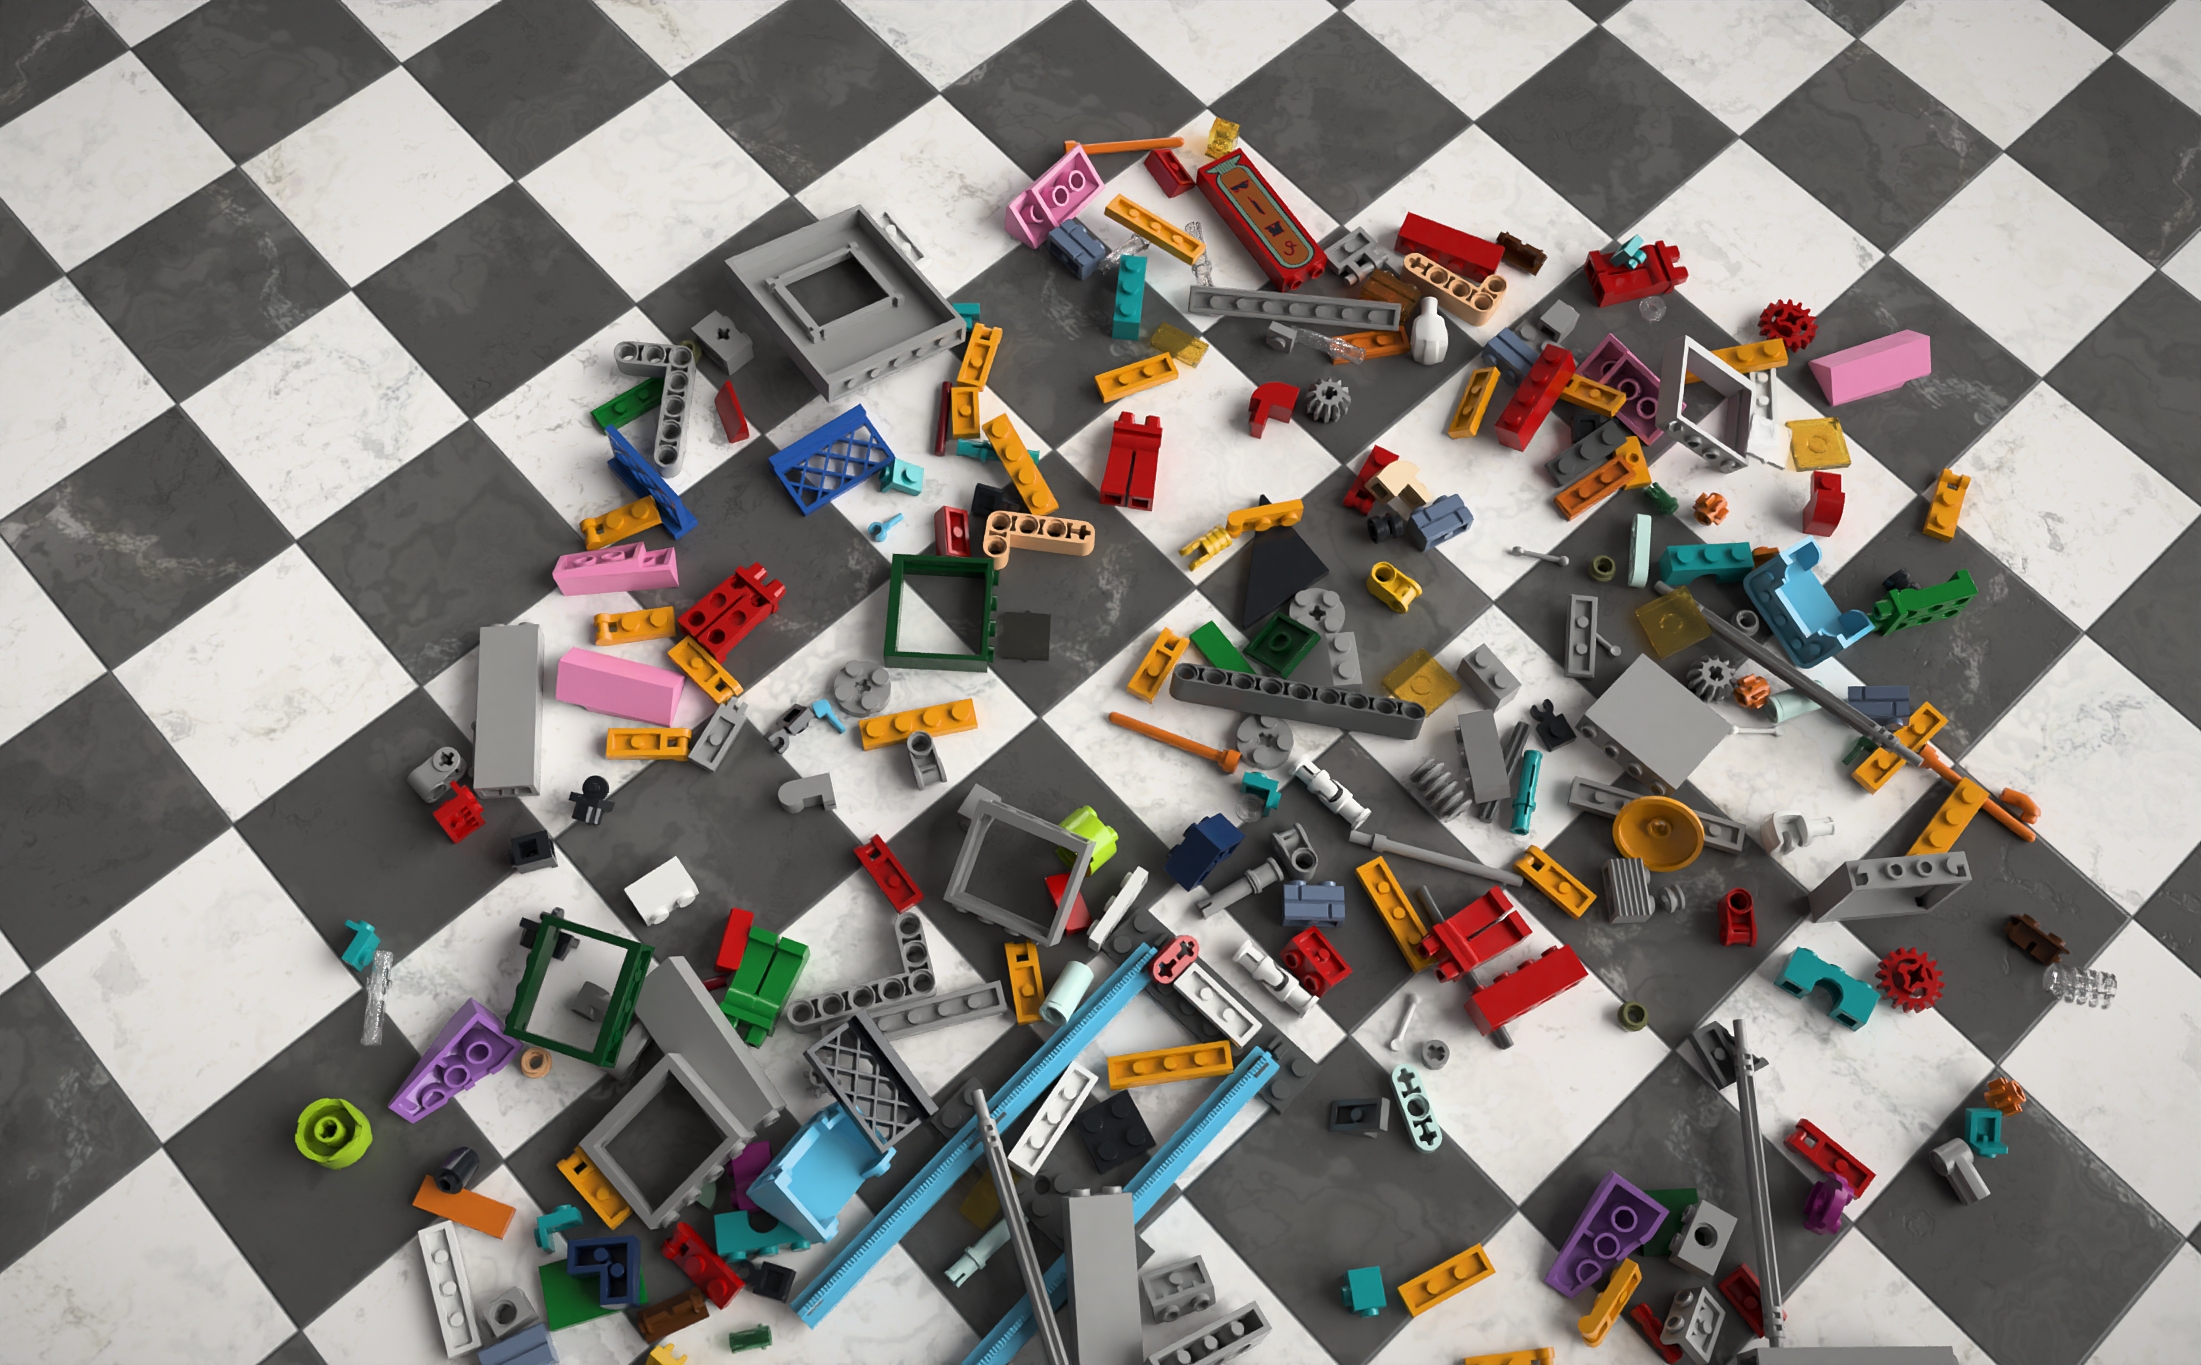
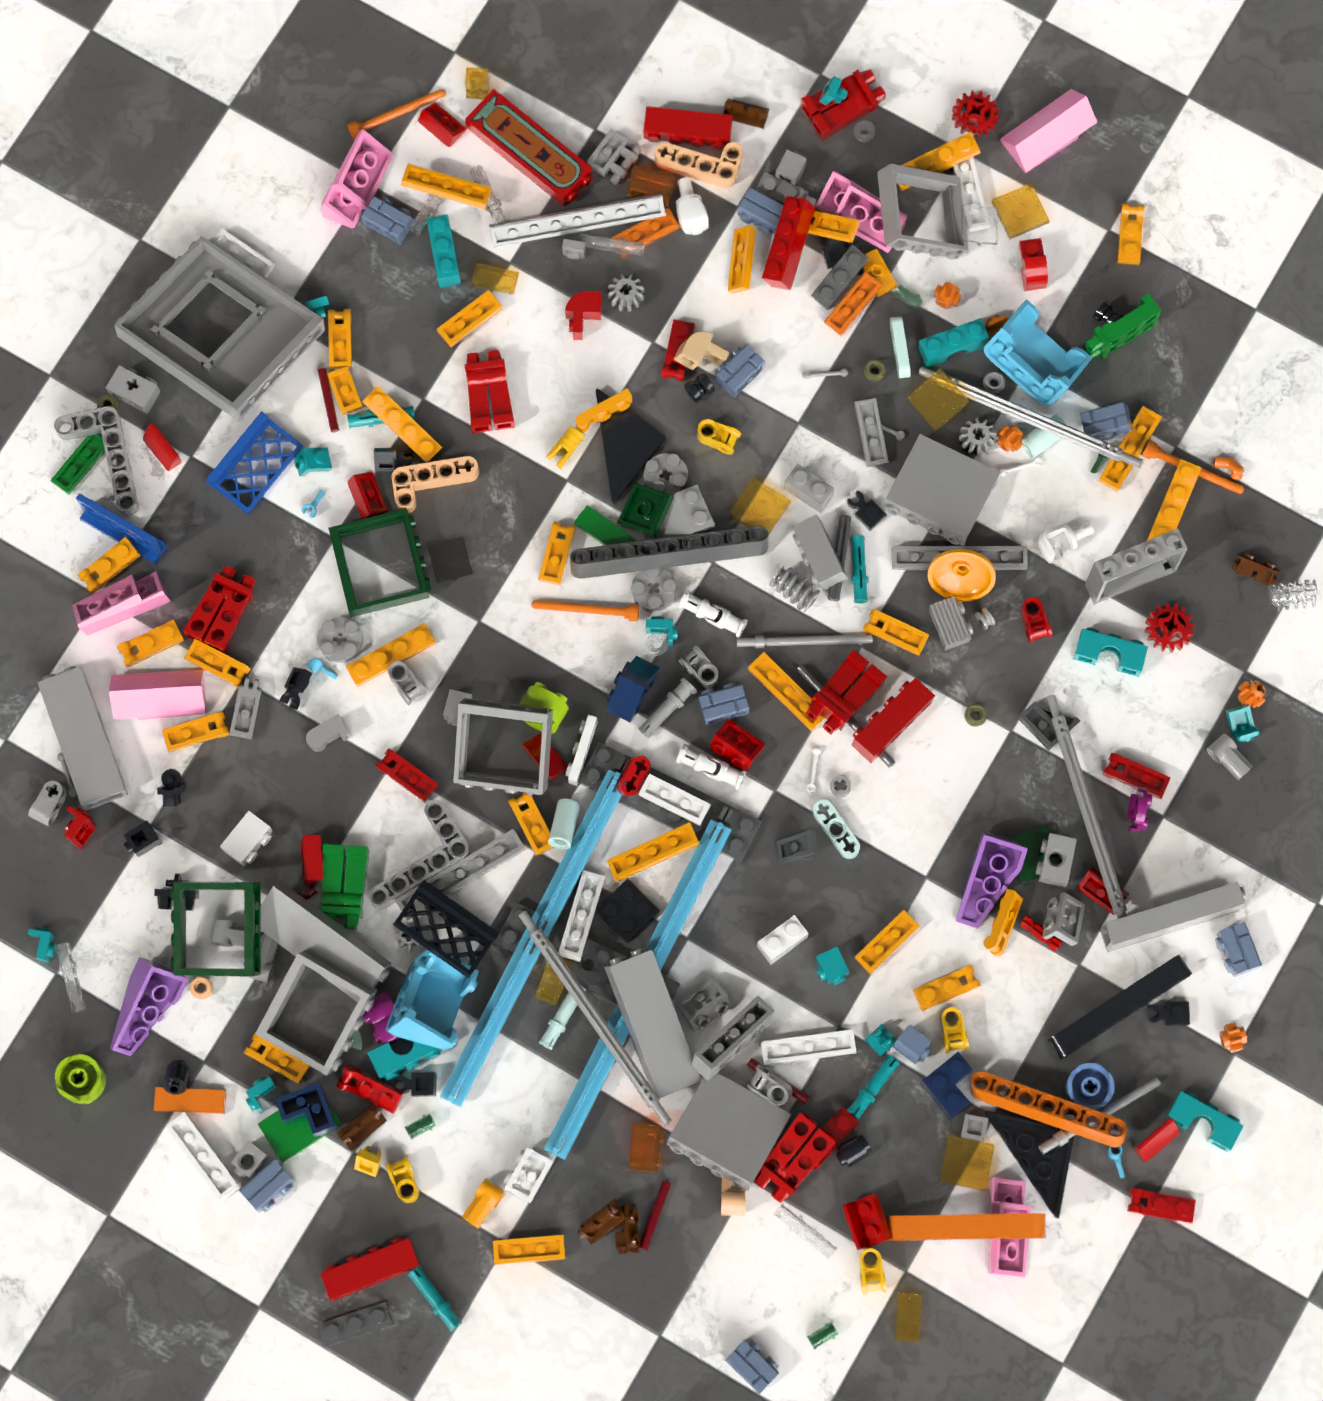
camera: 10 degrees left, 10 degrees up
none -> white brick [757,915,809,965]

